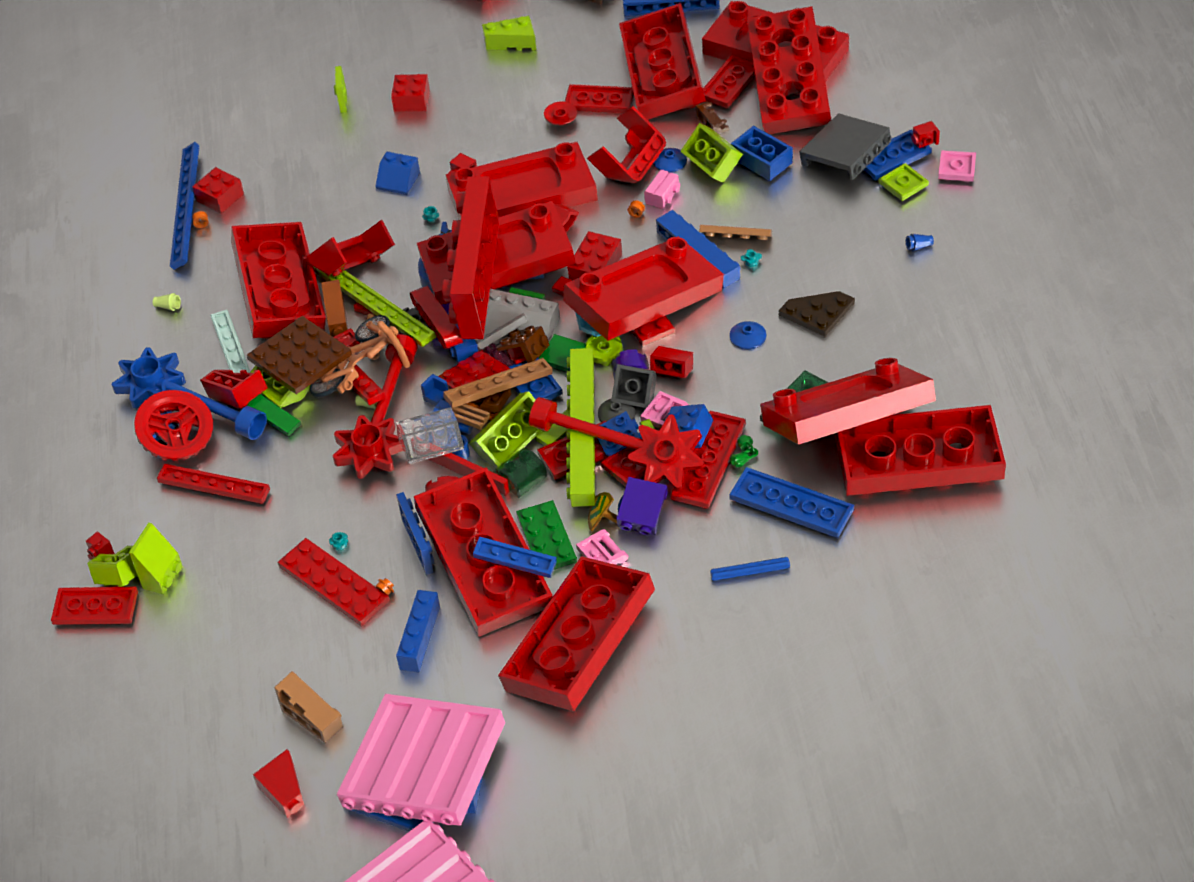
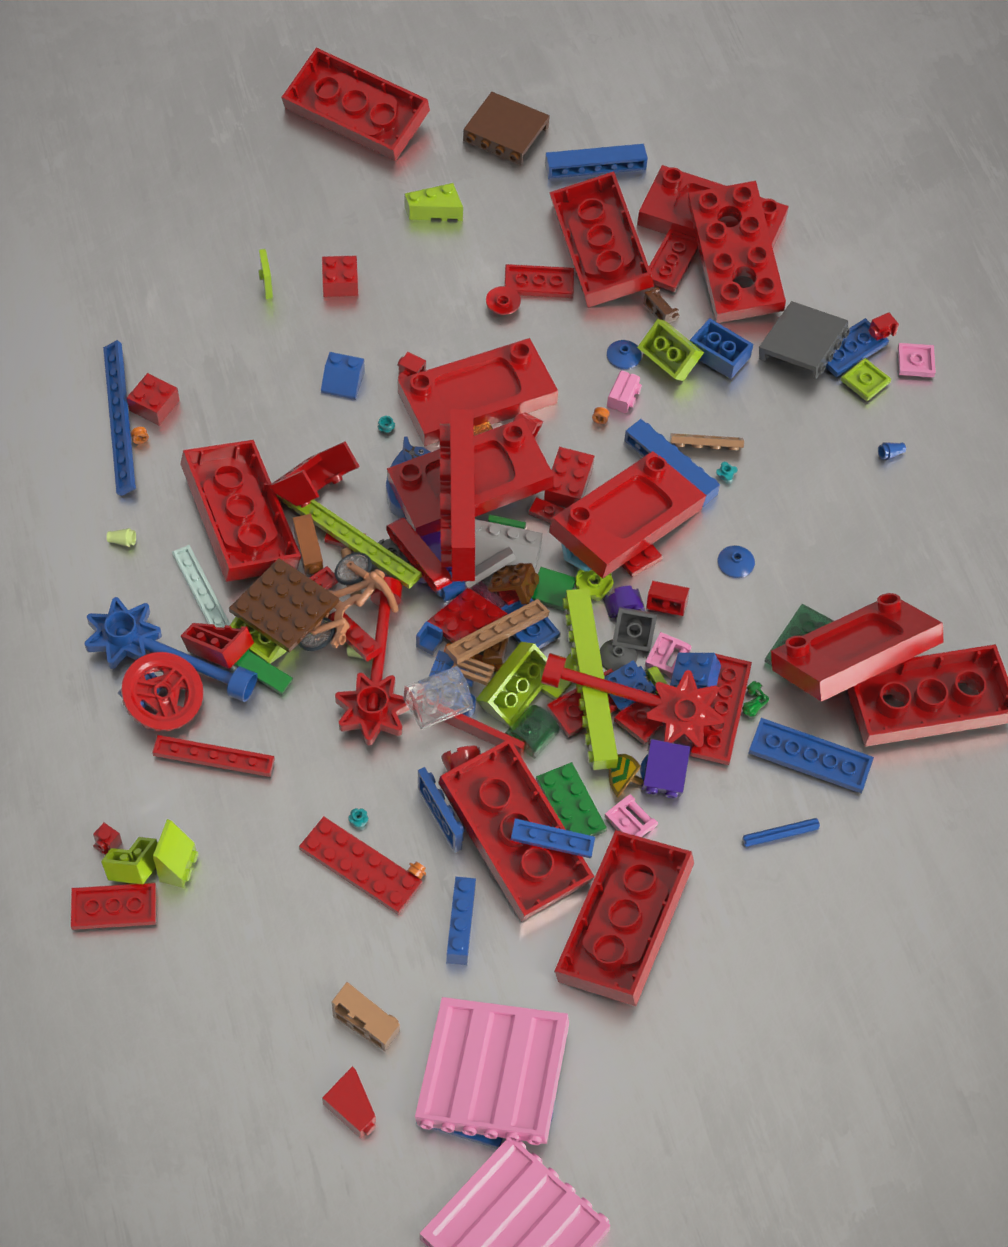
camera: 15 degrees left, 10 degrees up
red windscreen [587,106,666,184] -> none
dark brown plate [779,291,855,337] -> none

